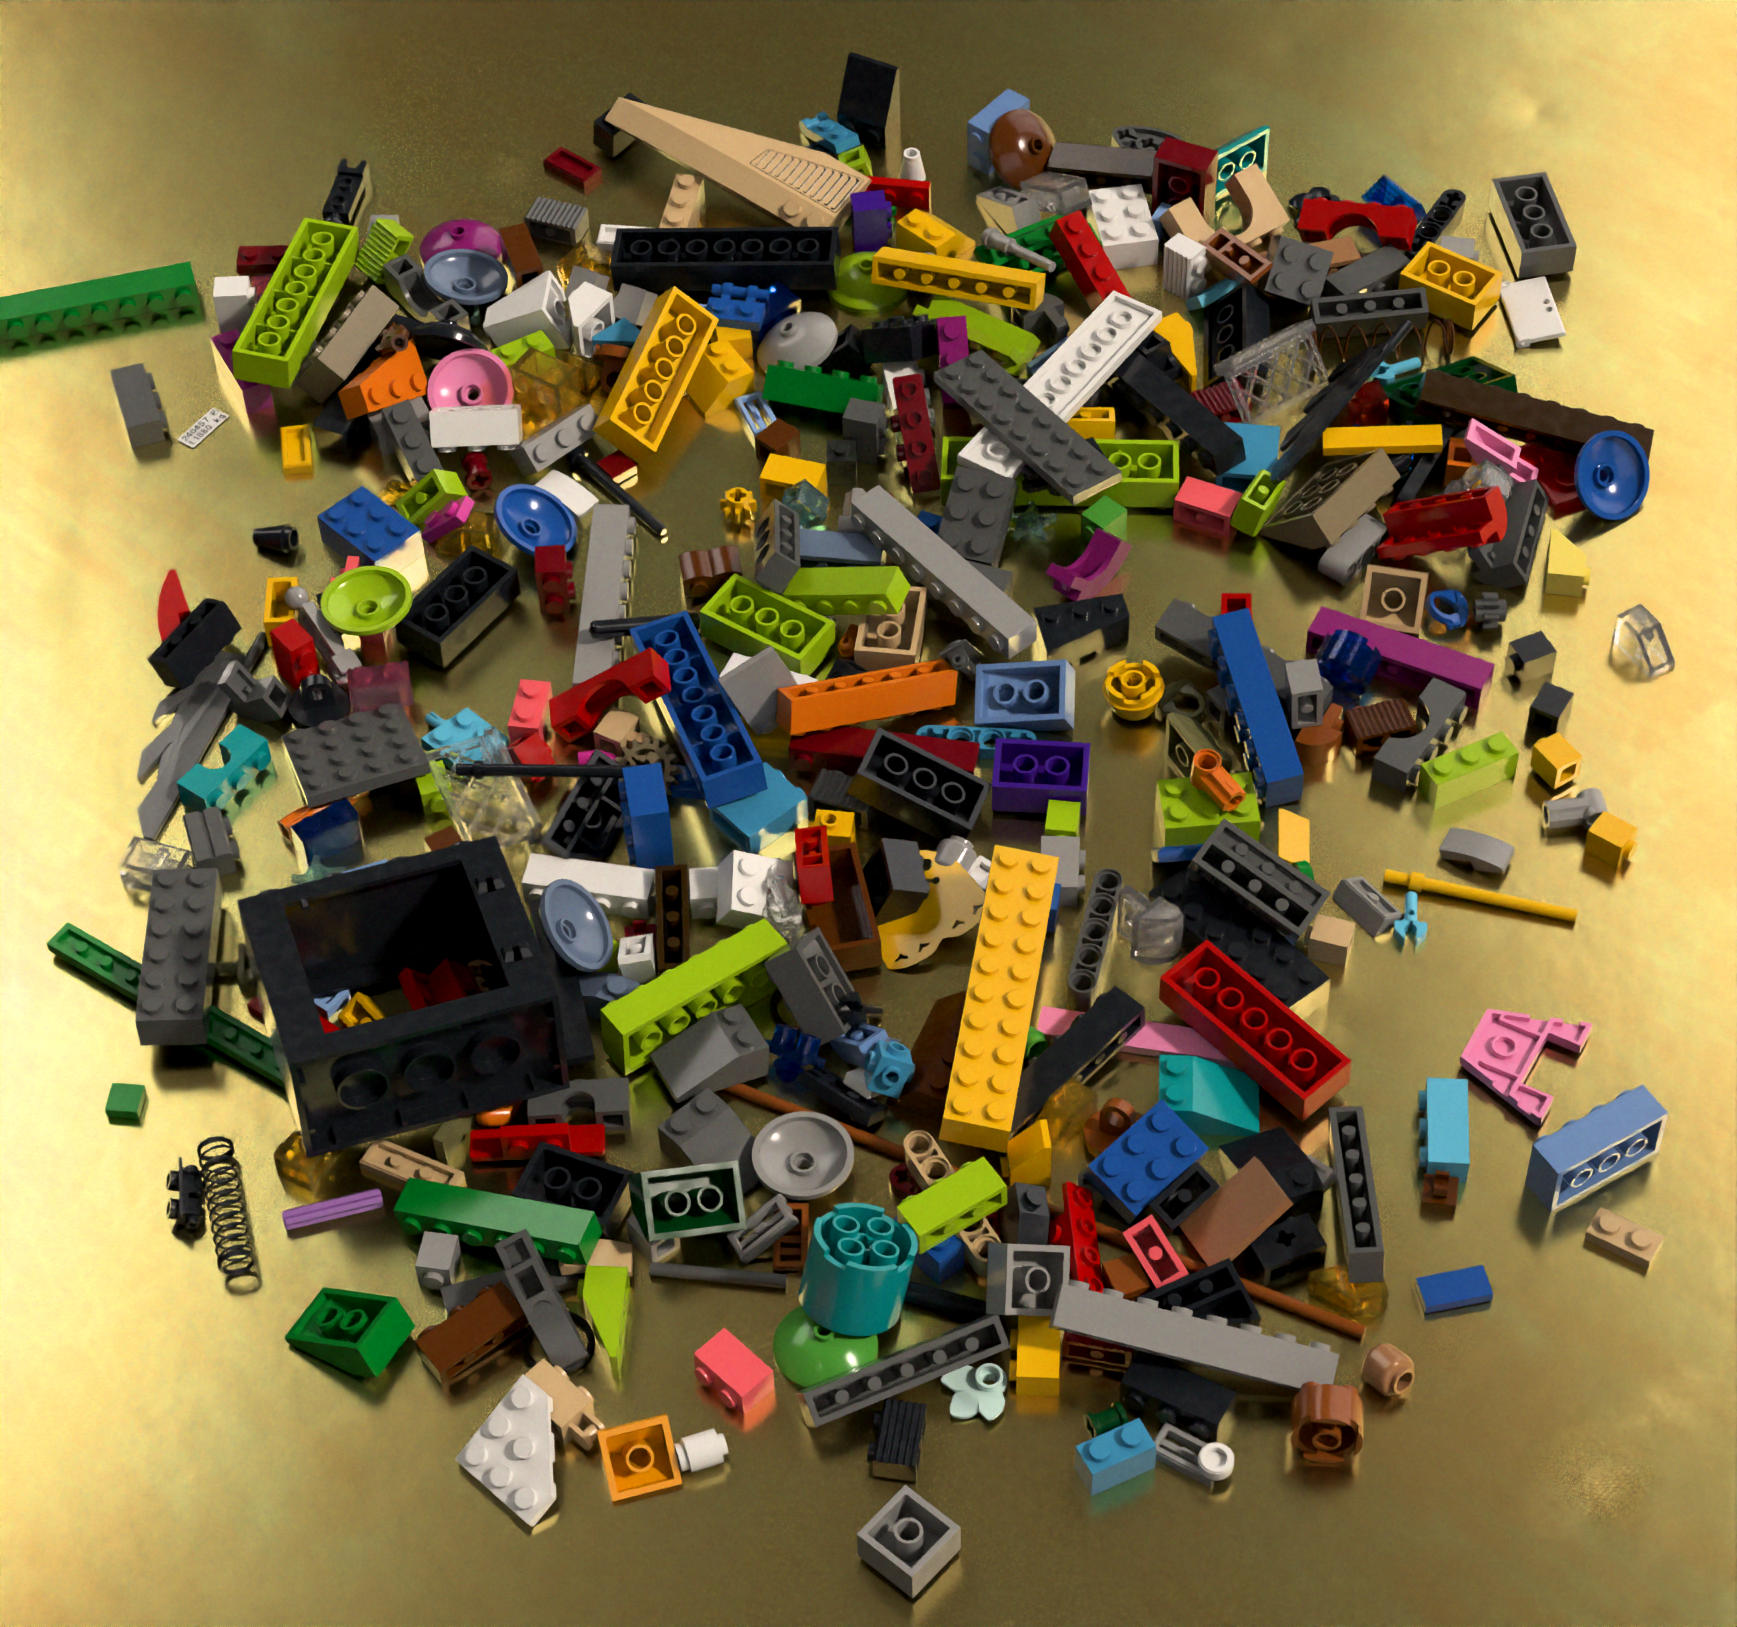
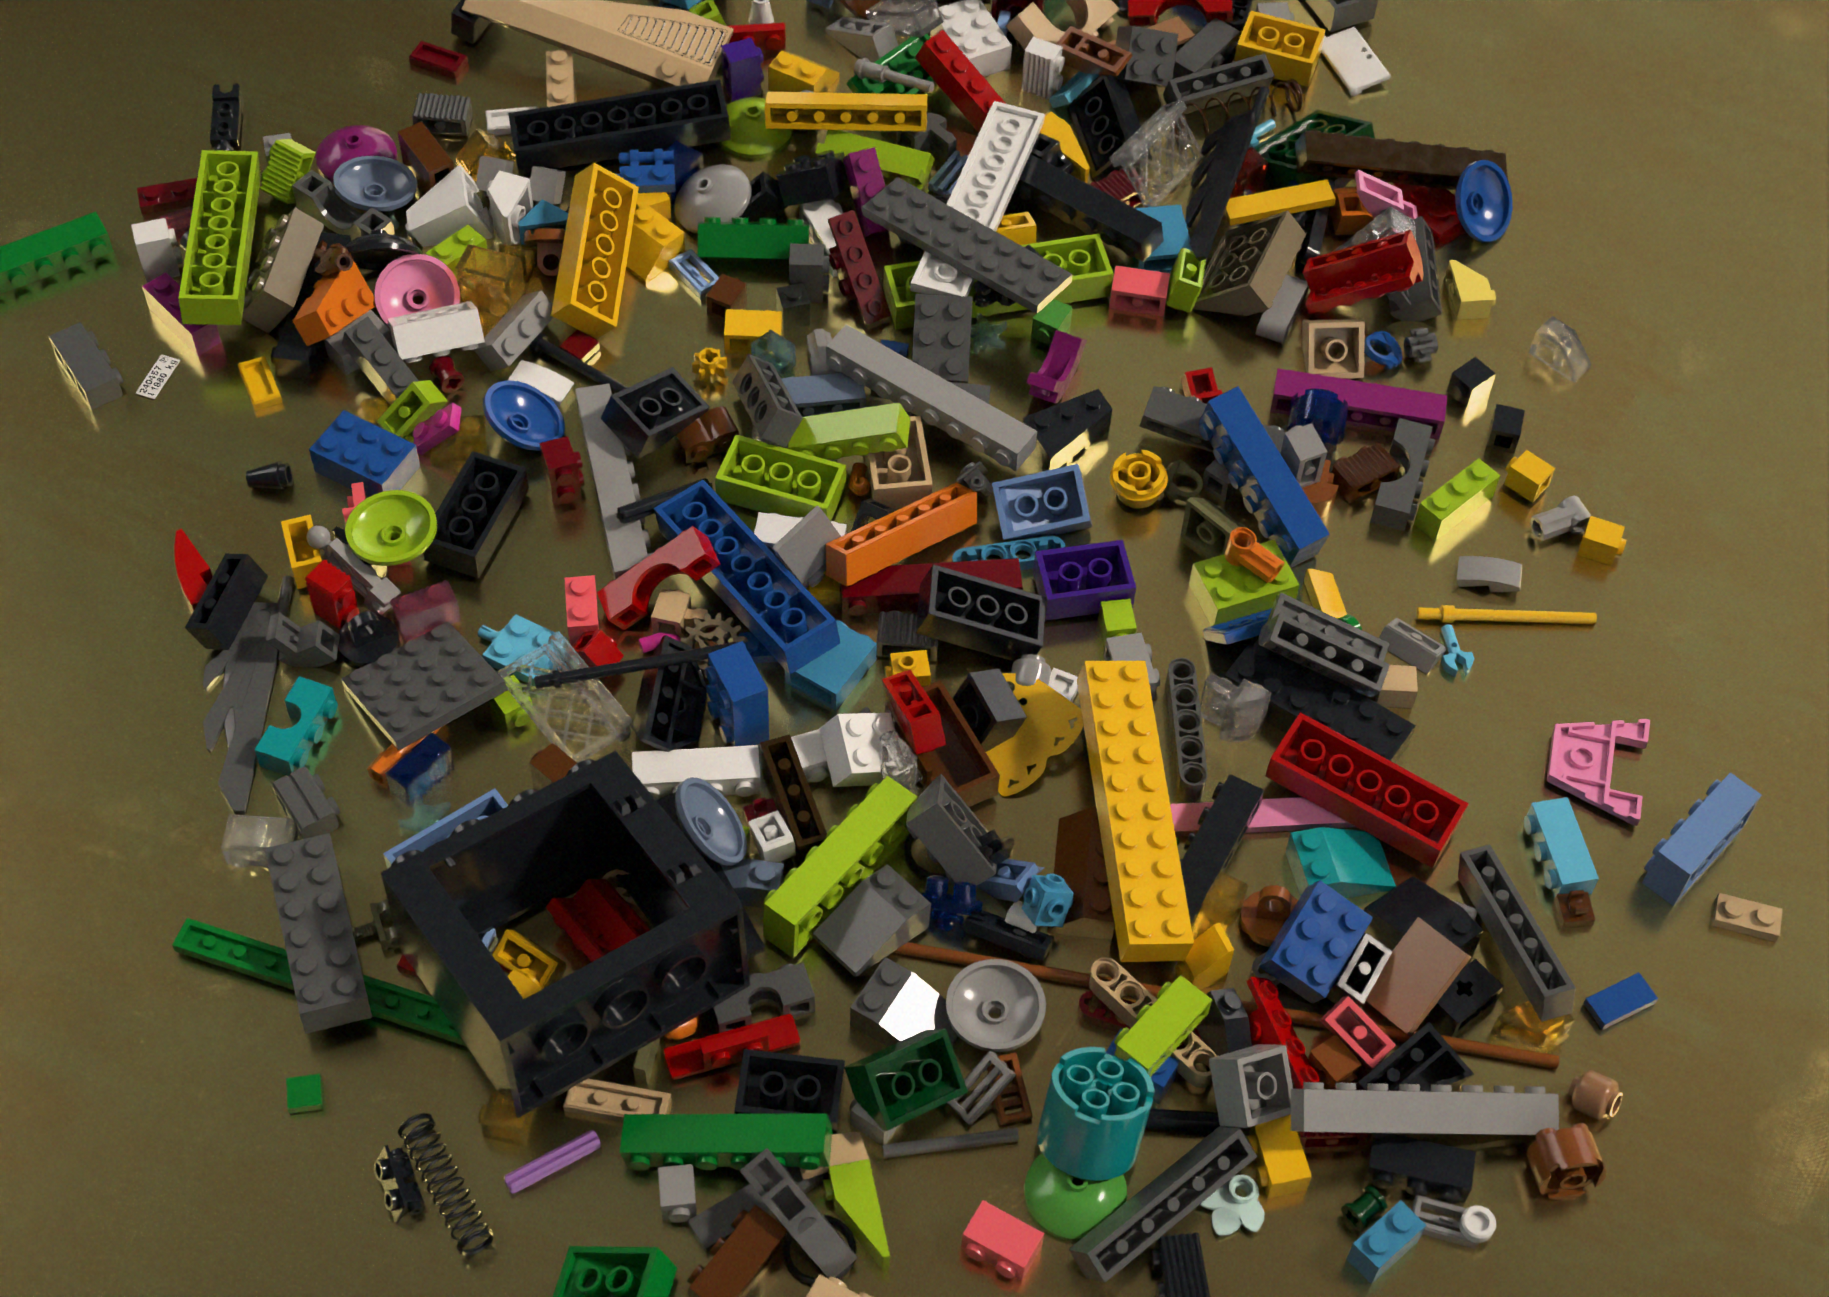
camera: 20 degrees left, 5 degrees up
none -> black slope [600,367,710,459]

